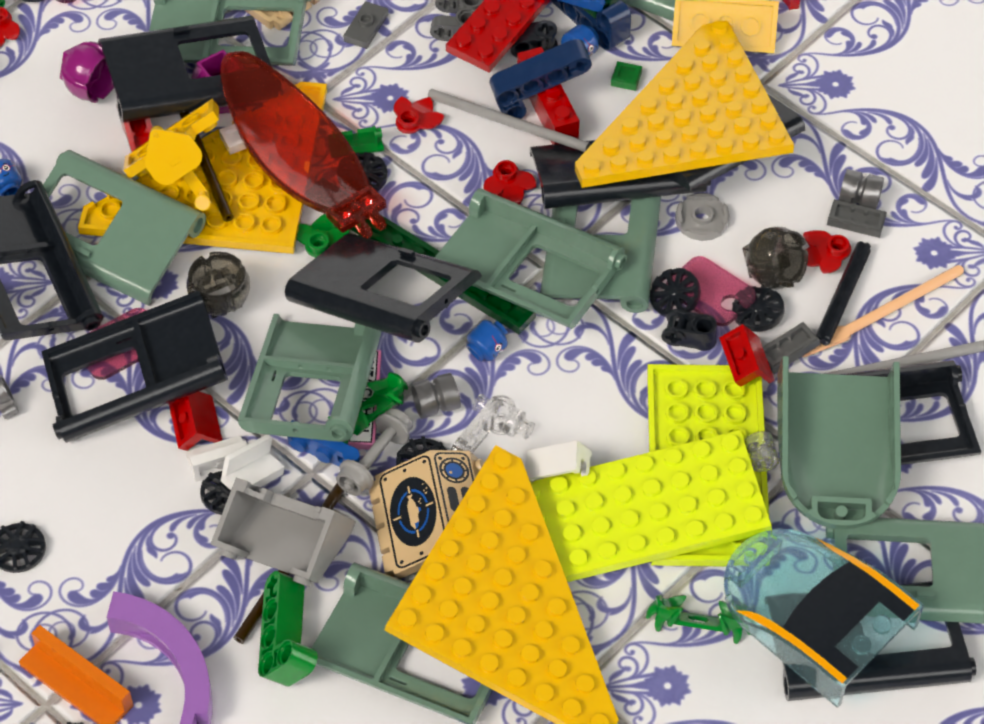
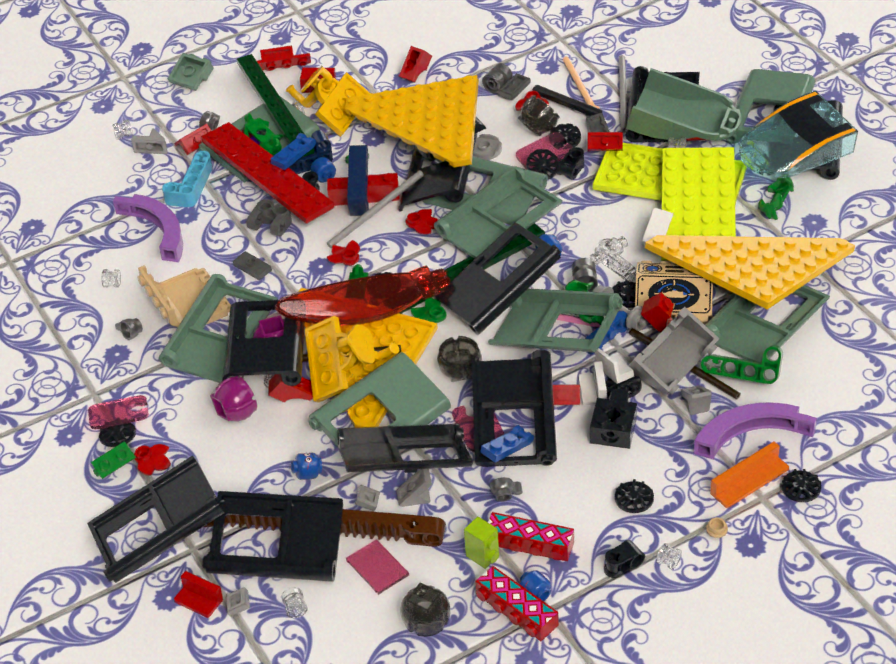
camera: 70 degrees left, 10 degrees down
none -> red arch [399,46,432,82]
none -> blue plate [481,425,535,462]
none -> black brick [590,389,637,449]
none -> red arch [641,292,674,333]
none -> light grey slope [680,385,712,415]

